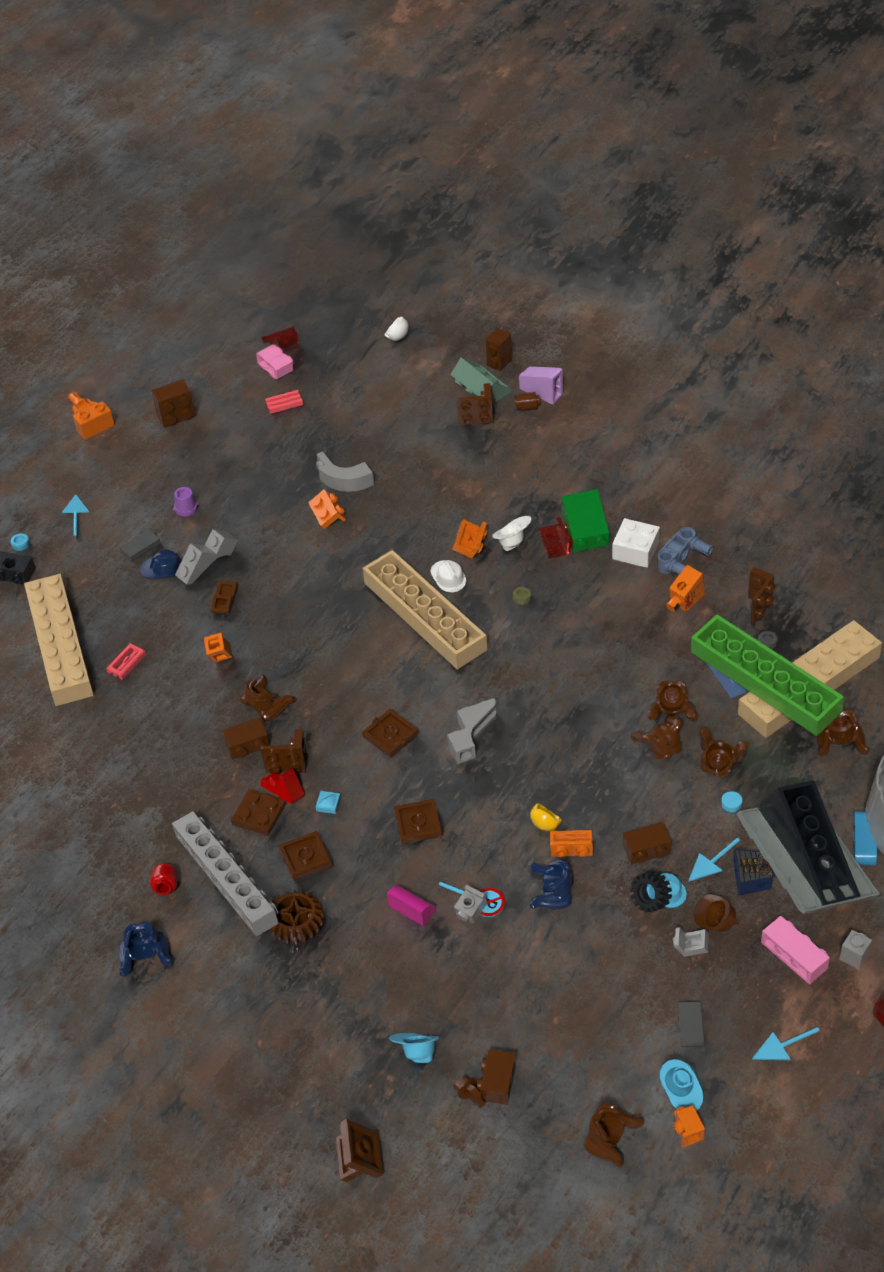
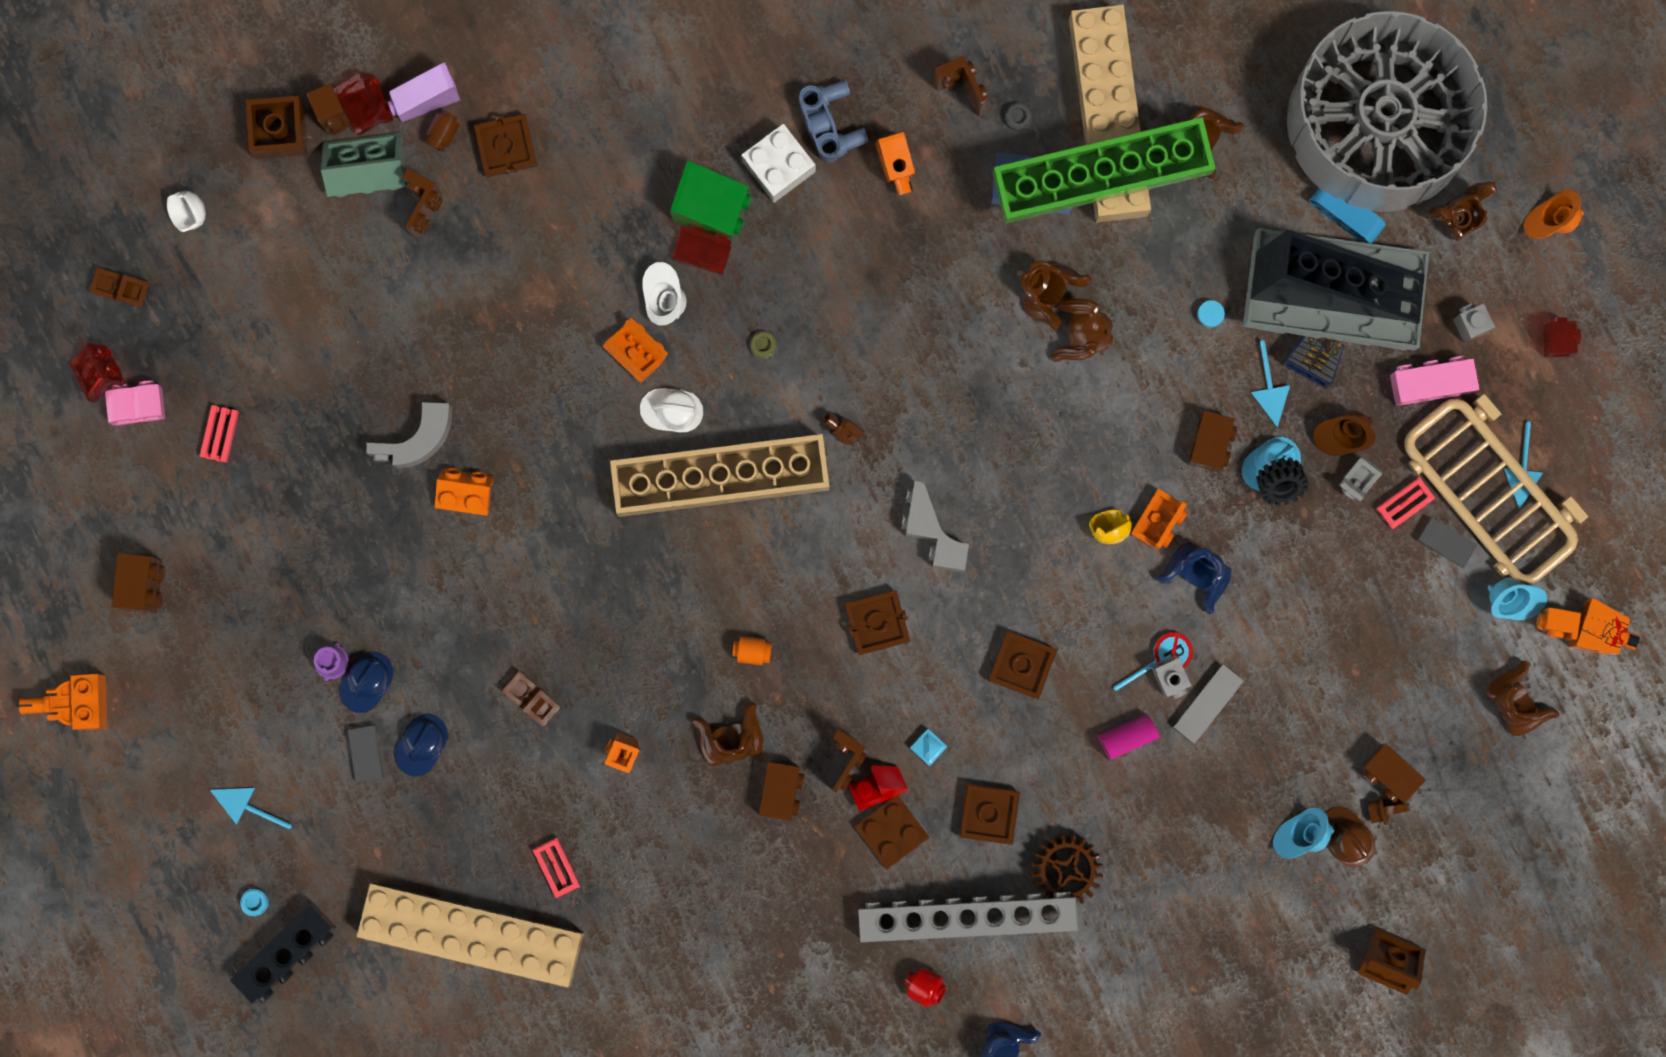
camera: 65 degrees left, 35 degrees up
light grey arch [175,529,238,585] -> none
reddish brown hair [699,727,749,778] -> none
none -> reddish brown slope [89,267,149,308]
none -> reddish brown brick [246,96,308,159]
none -> clear red bracket [336,73,393,135]
none -> dark blue piece [340,652,394,713]
none -> reddish brown plate [474,114,537,178]
none -> orange brick [732,636,772,665]
none -> reddish brown piece [823,411,864,444]
none -> light grey tile [1173,665,1244,744]
none -> reddish brown piece [1326,807,1376,868]
none -> coral tile [1376,477,1435,530]
none -> tan bar [1404,394,1589,585]
none -> orange torso [1569,598,1640,656]

